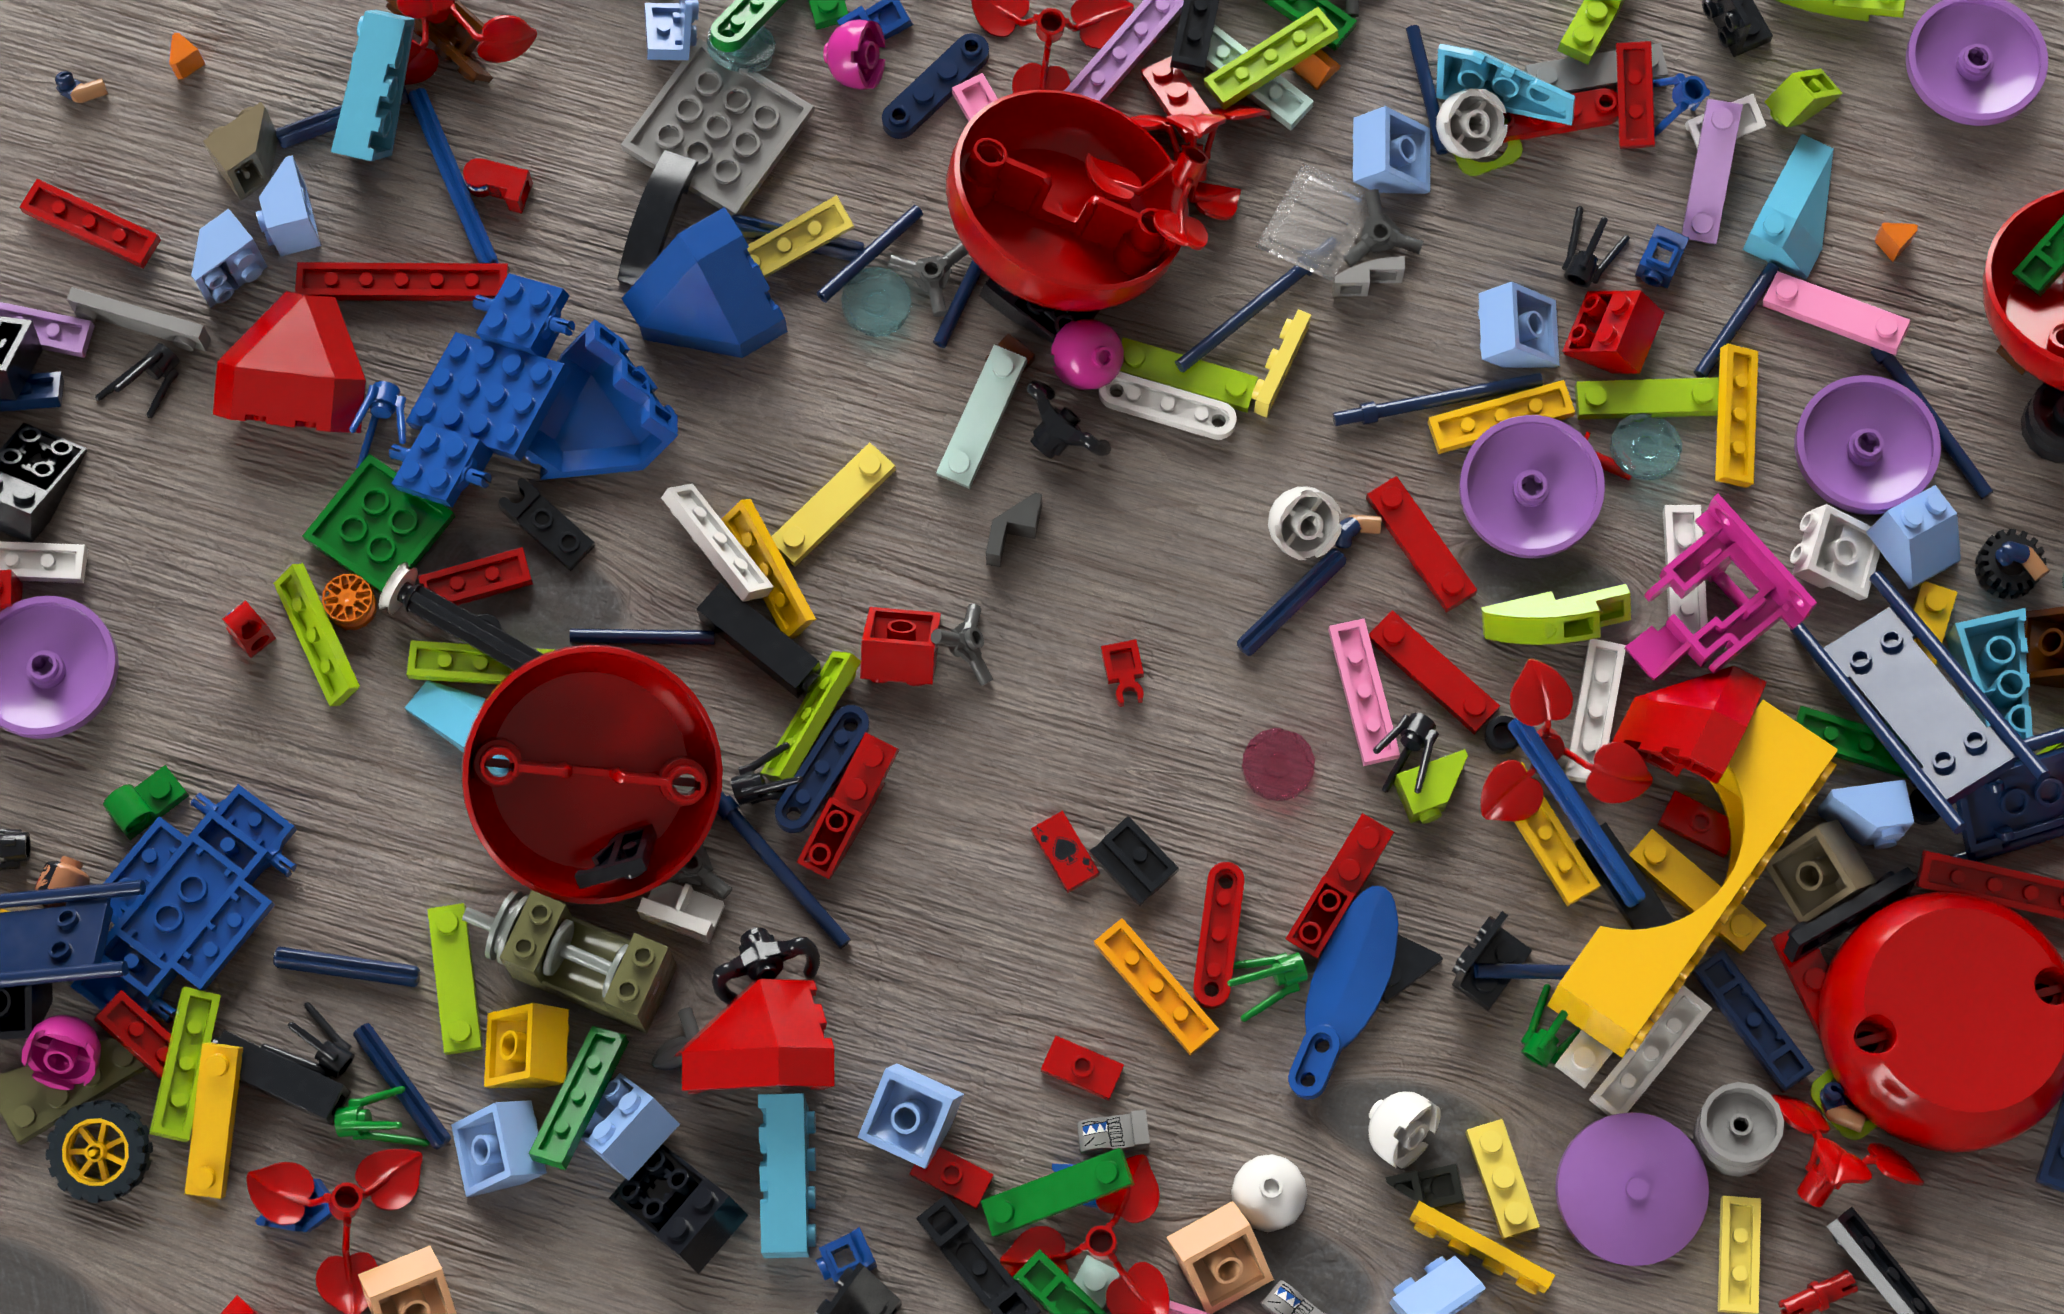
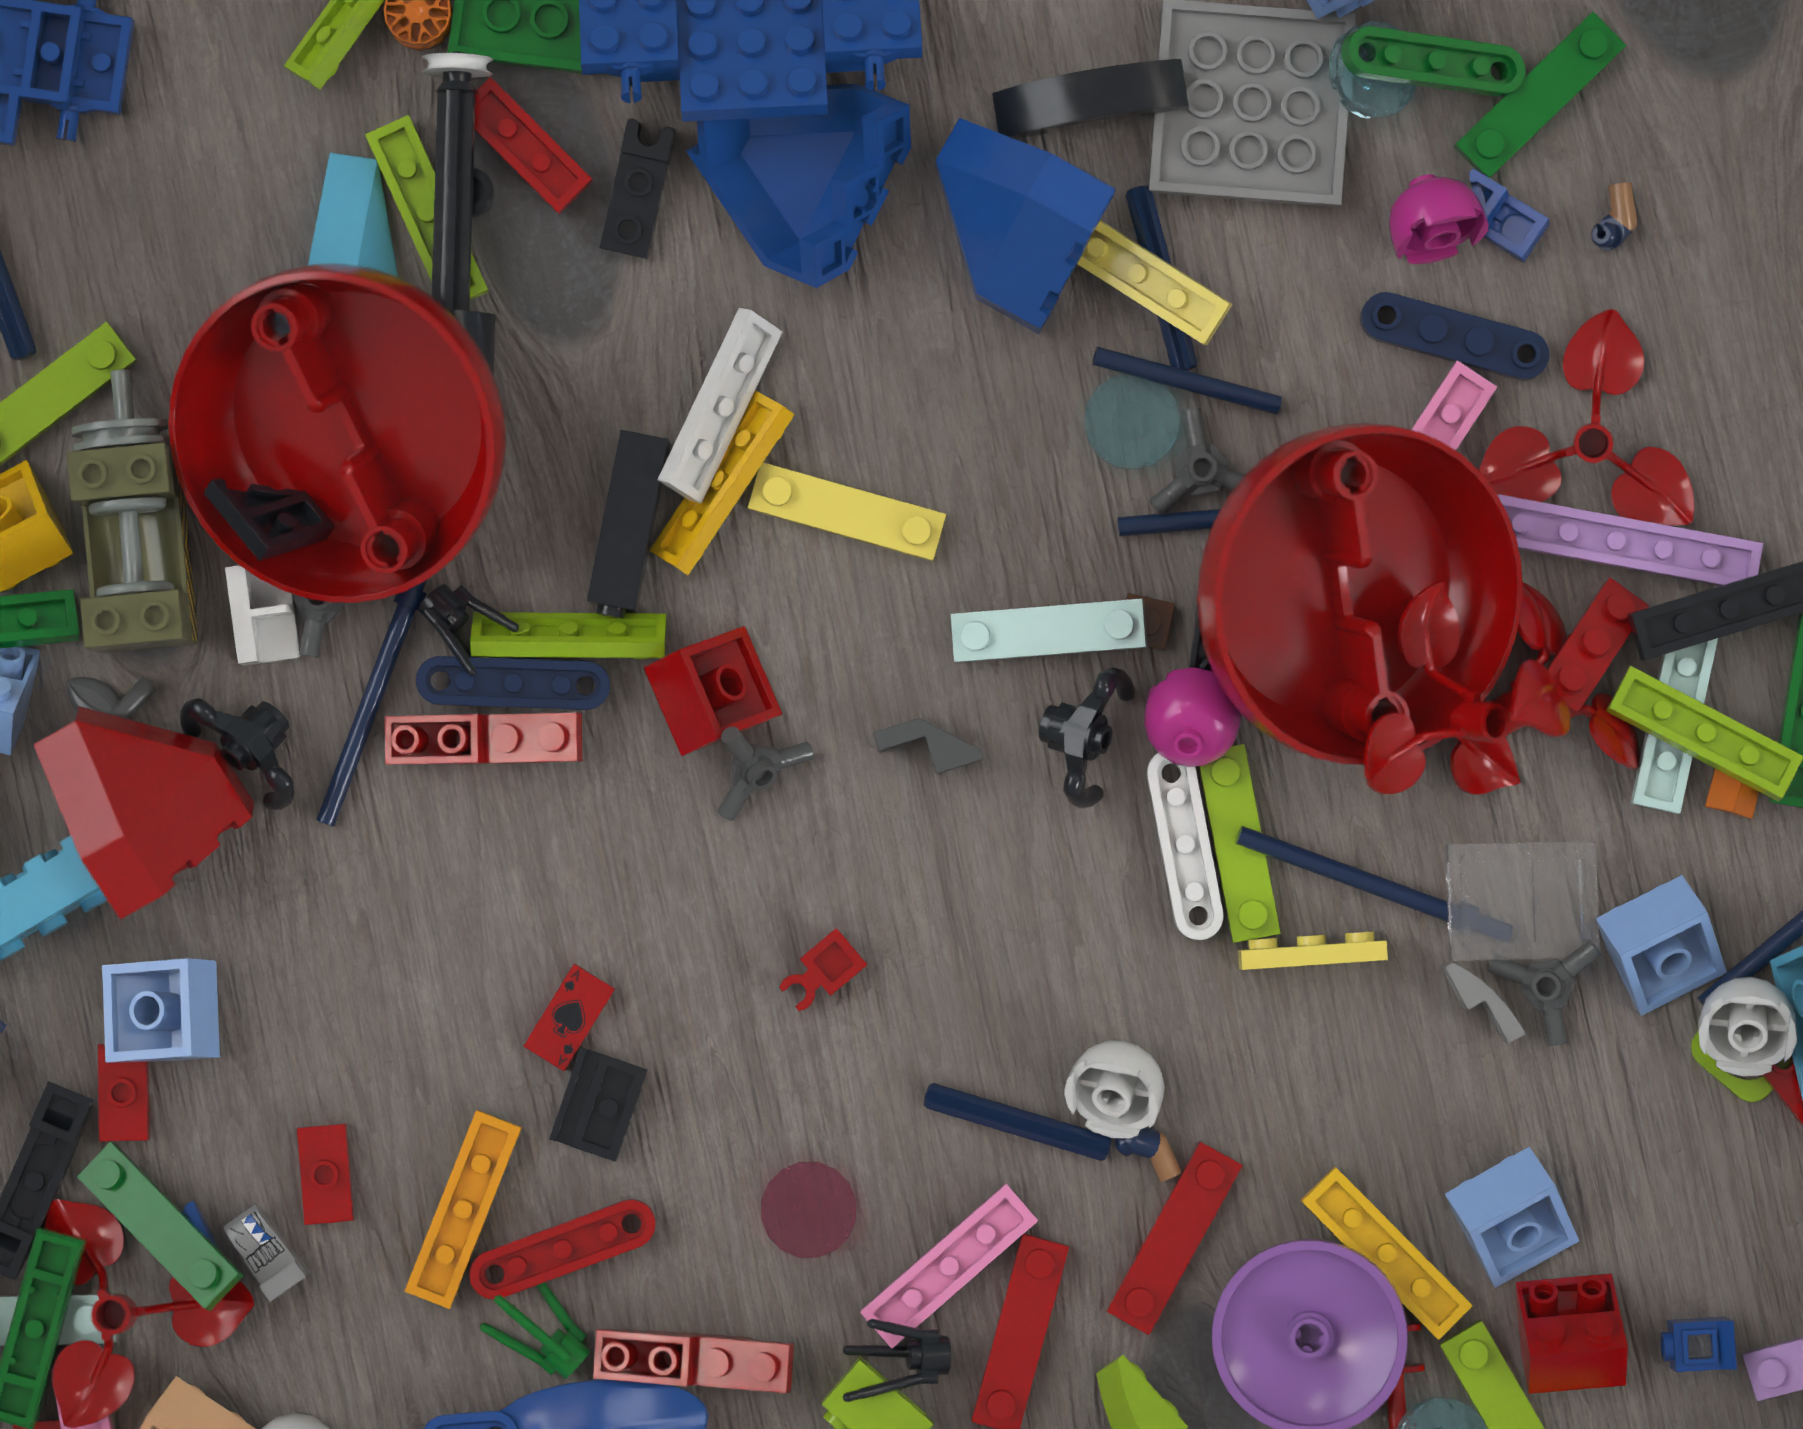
camera: 55 degrees right, 15 degrees up
dark blue bar [570,628,715,645] -> none
dark blue bar [1333,373,1543,426] -> none
black plant [1562,206,1630,288] -> none

